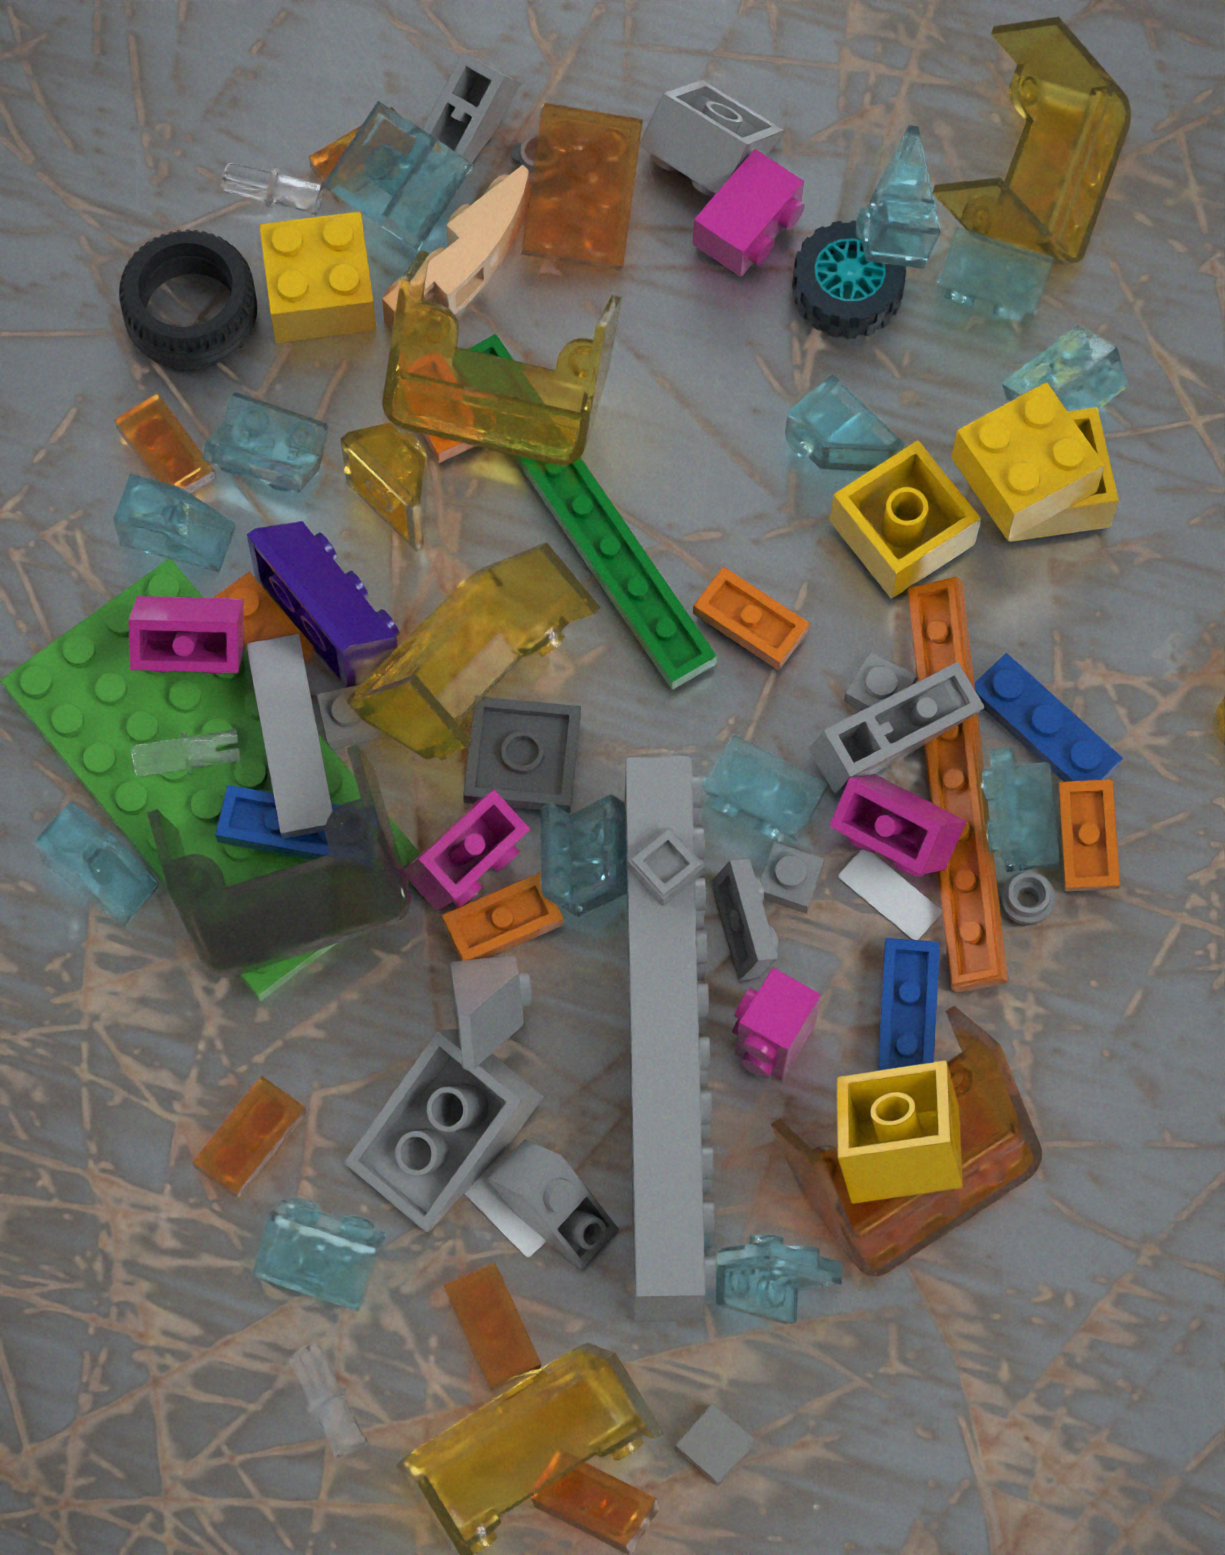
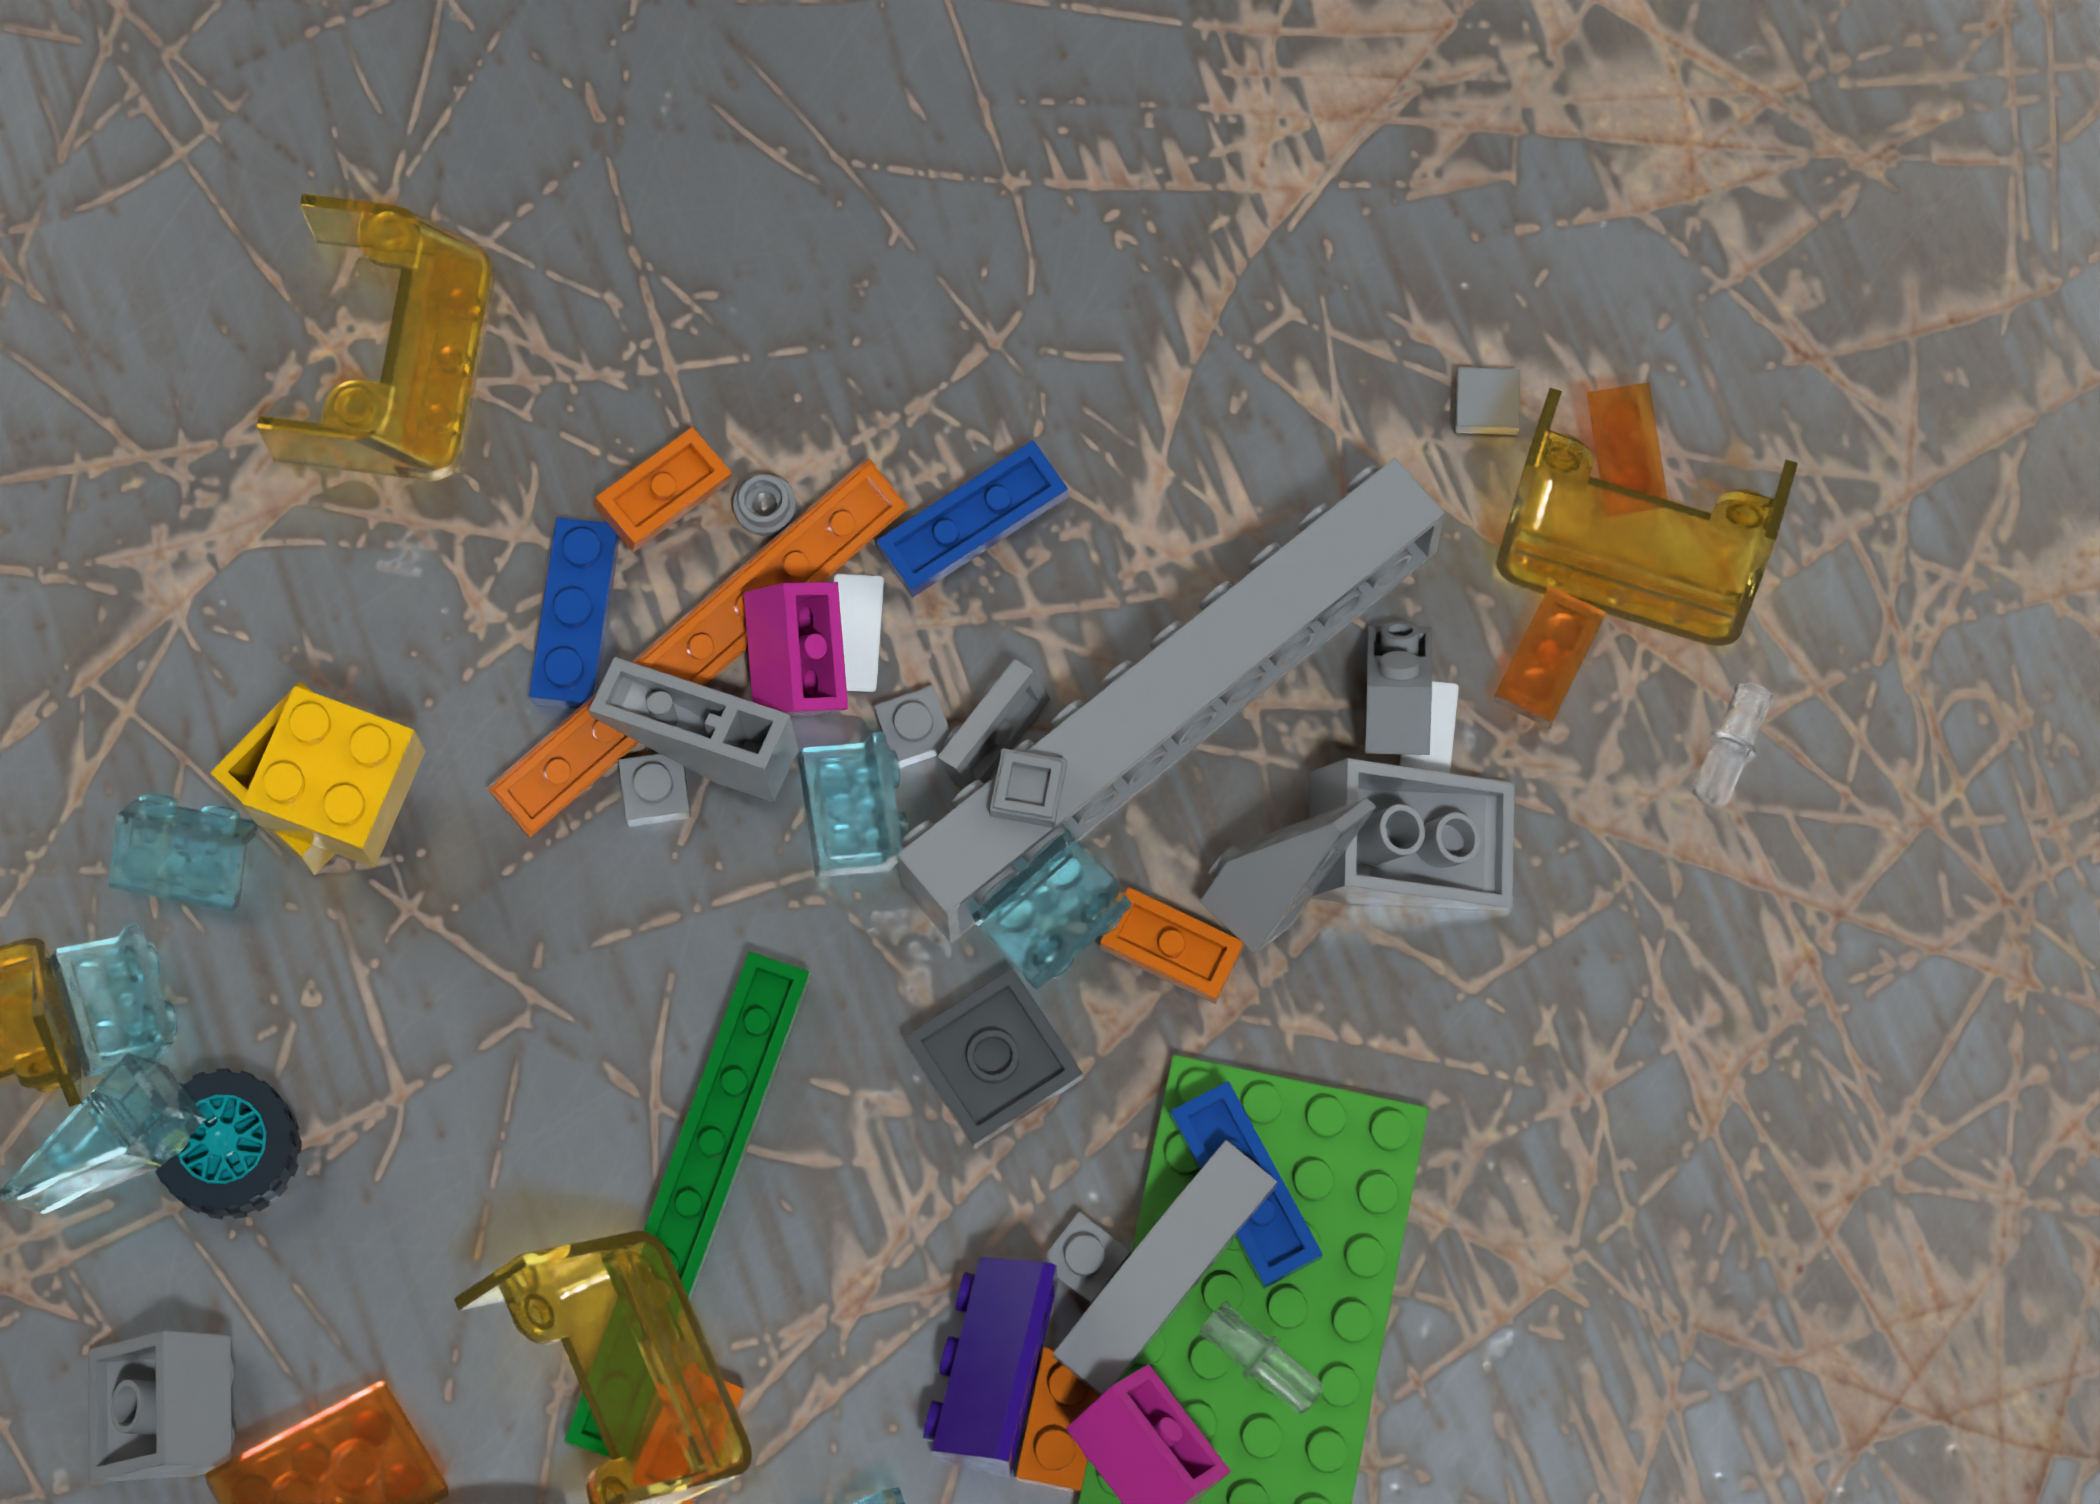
camera: 125 degrees left, 5 degrees up
clear light blue slope [34,802,159,926] -> none
clear smoke windscreen [147,744,411,978] -> none
clear orange plate [193,1075,307,1200] -> none
clear light blue bracket [252,1198,387,1311] -> none
clear yellow slope [340,422,427,552] -> none
clear yellow windscreen [346,542,601,761] -> none
dark pink brick [401,789,531,911] -> none
dark pink brick [693,149,805,277] -> none
orange plate [693,566,810,671] -> none
clear light blue bracket [716,1235,842,1324] -> none
dark pink brick [732,967,821,1081] -> none
clear orange windscreen [771,1006,1042,1276] -> none
clear light blue slope [785,374,904,471] -> none
yellow brick [829,440,981,599] -> none
yellow brick [837,1061,963,1204] -> none
clear light blue bracket [982,747,1060,872] -> none

